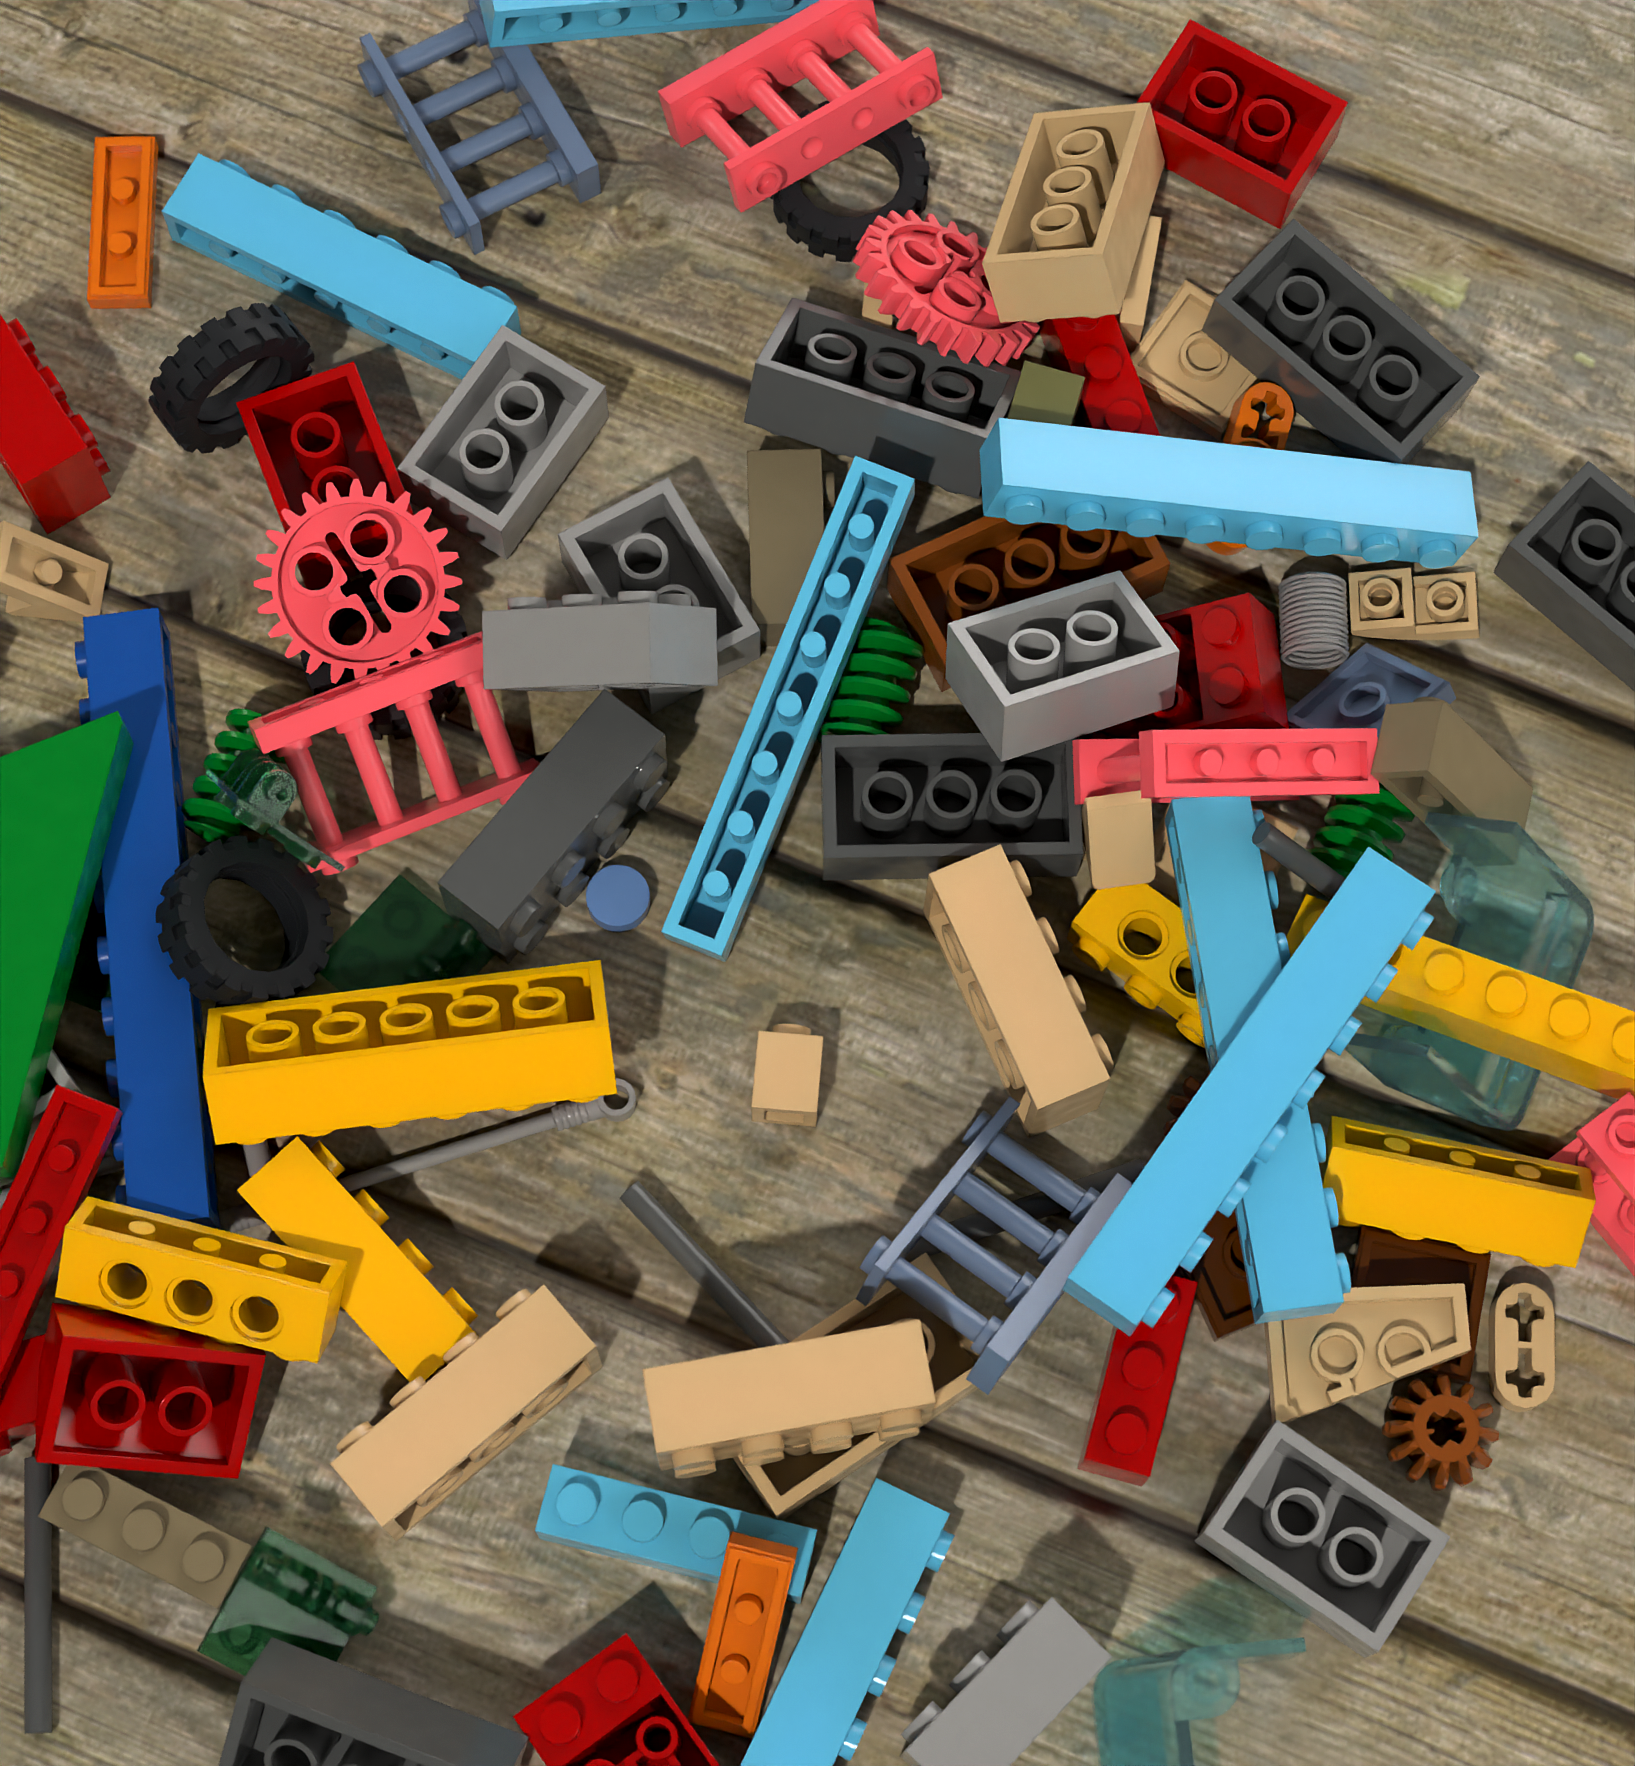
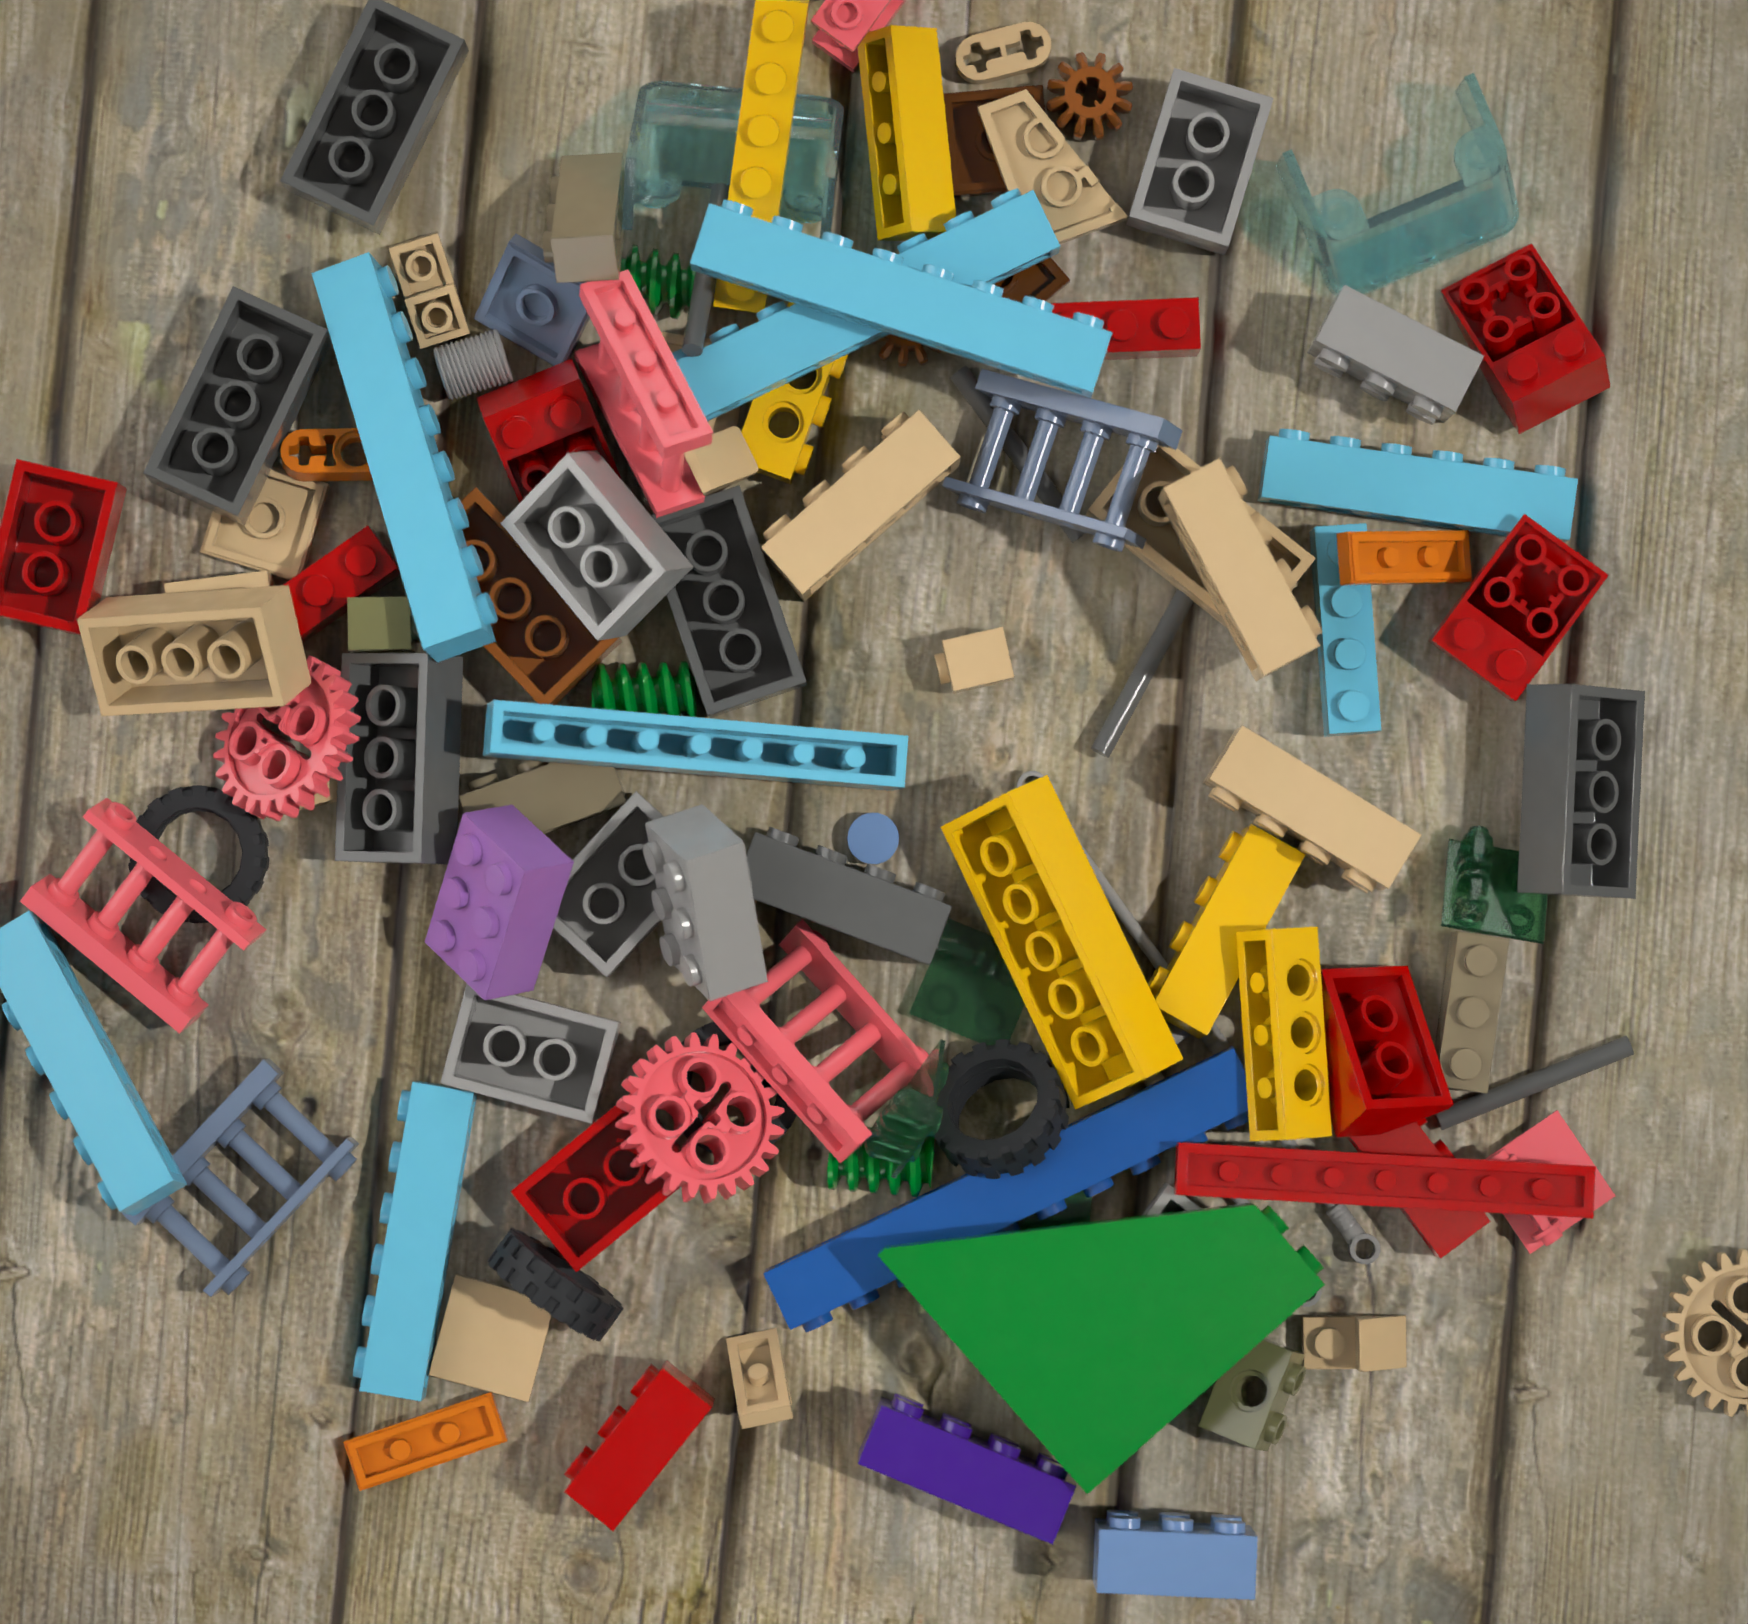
camera: 105 degrees left, 15 degrees up
none -> medium lavender brick [425,805,574,1001]
none -> tan tile [428,1274,552,1402]

